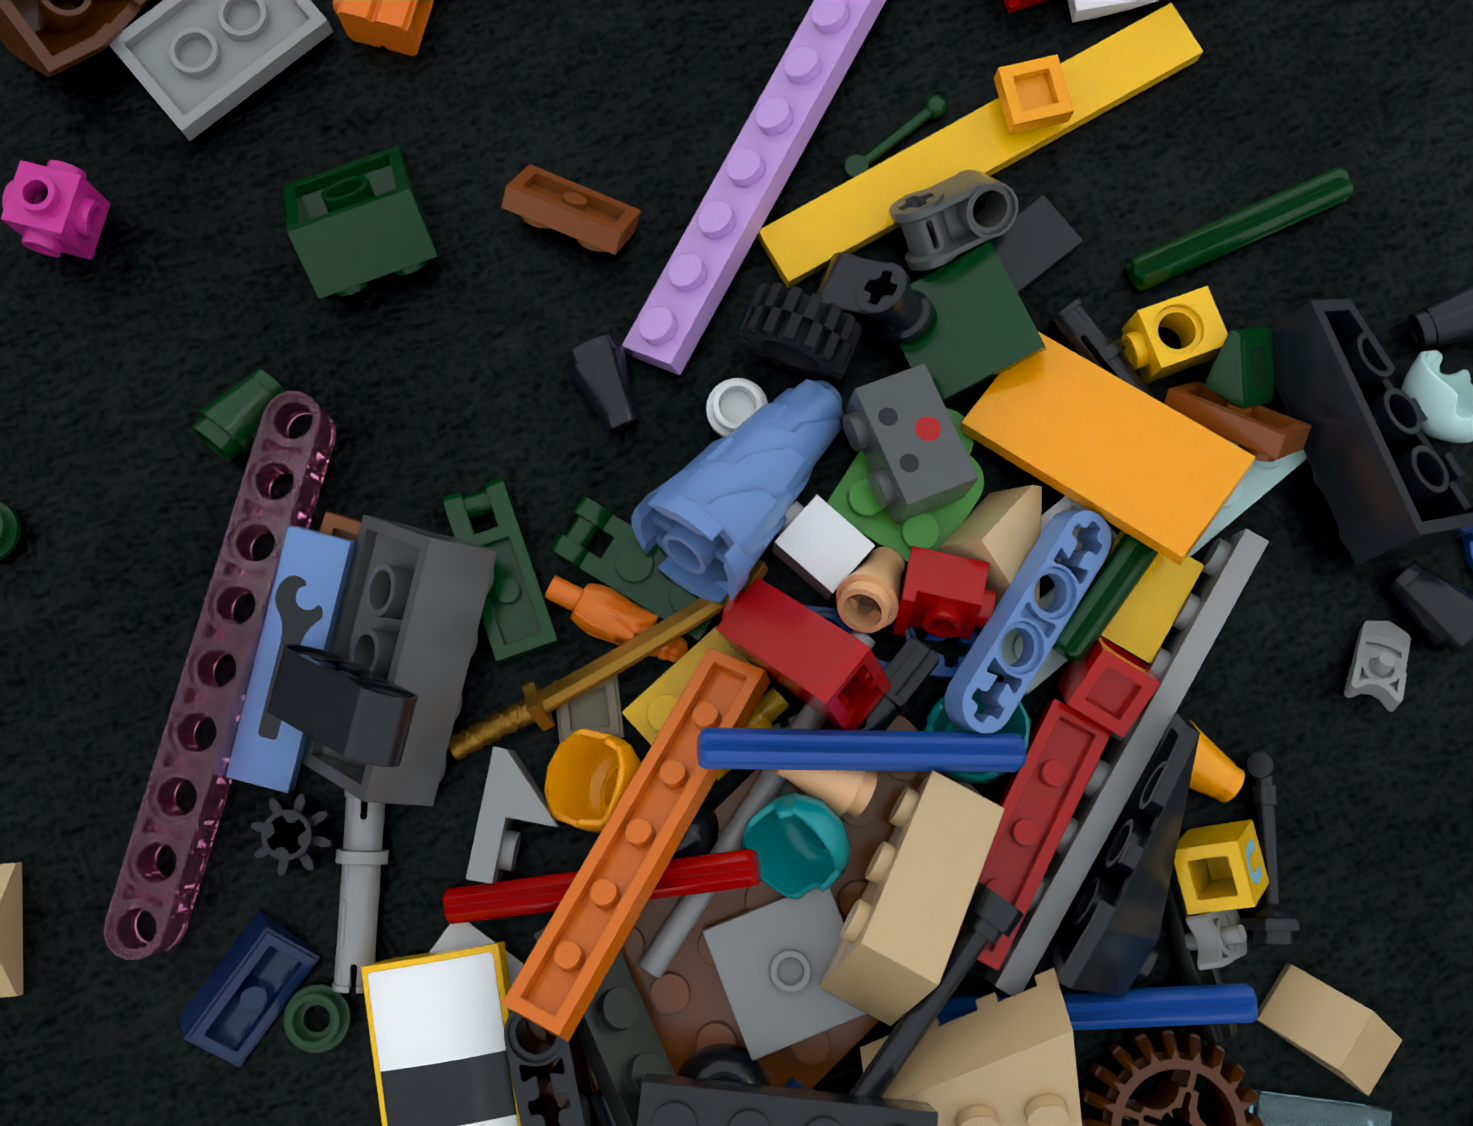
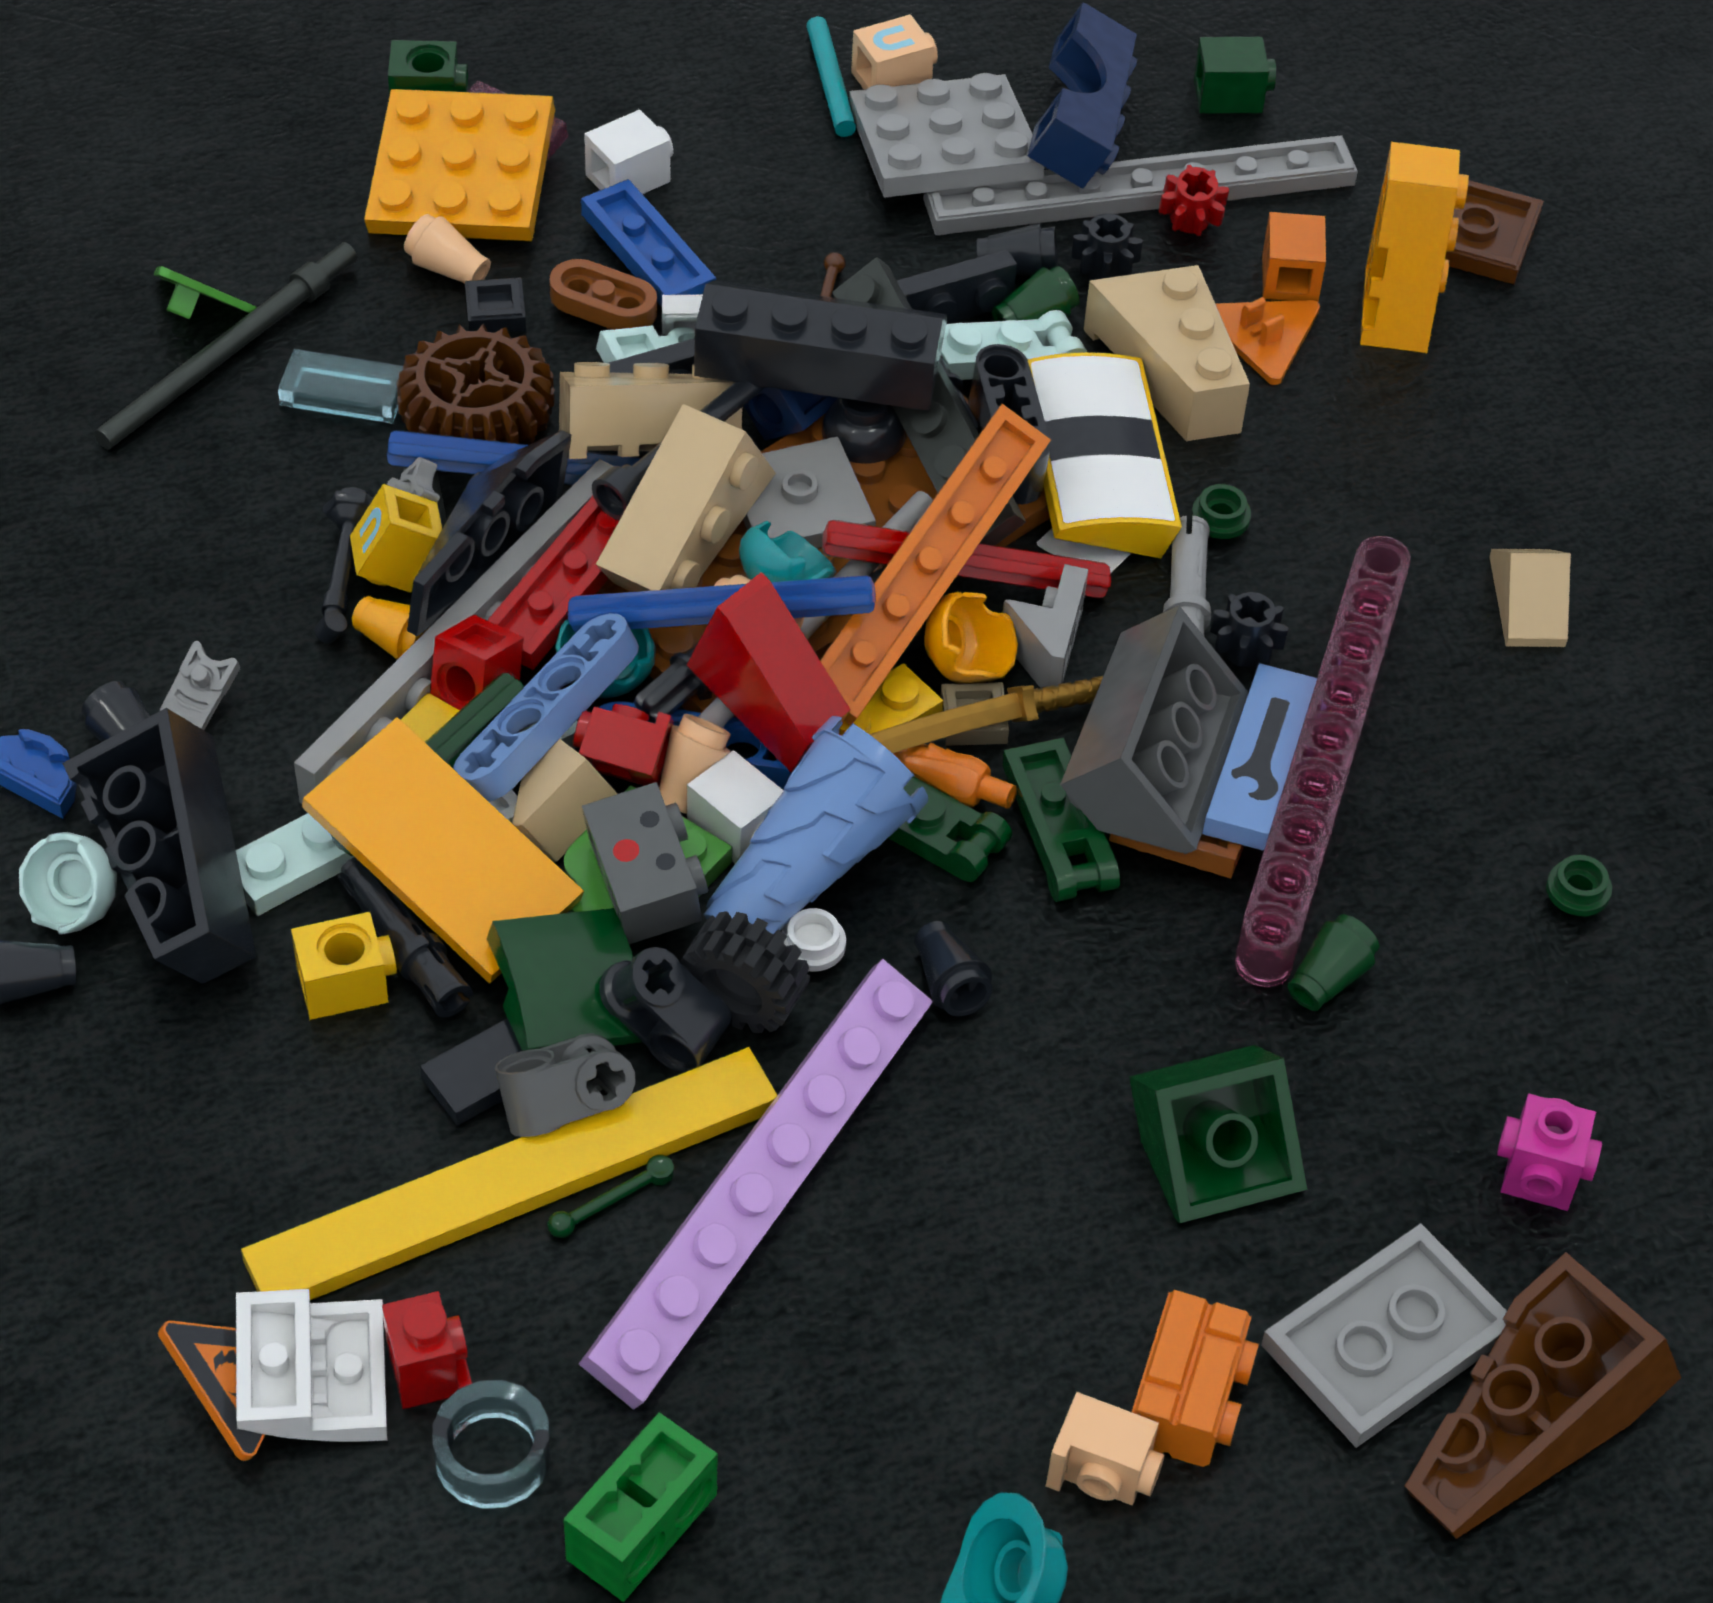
camera: 175 degrees left, 30 degrees down
dark blue slope [179,911,321,1068] -> none
black beam [266,644,418,767] -> none
dark orange plate [501,164,641,255] -> none
light orange plate [994,54,1074,135] -> none
dark green axle [1126,167,1354,291] -> none
dark orange plate [1164,381,1312,462] -> none
dark green slope [1205,326,1274,408] -> none
tan slope [1257,963,1402,1096] -> none

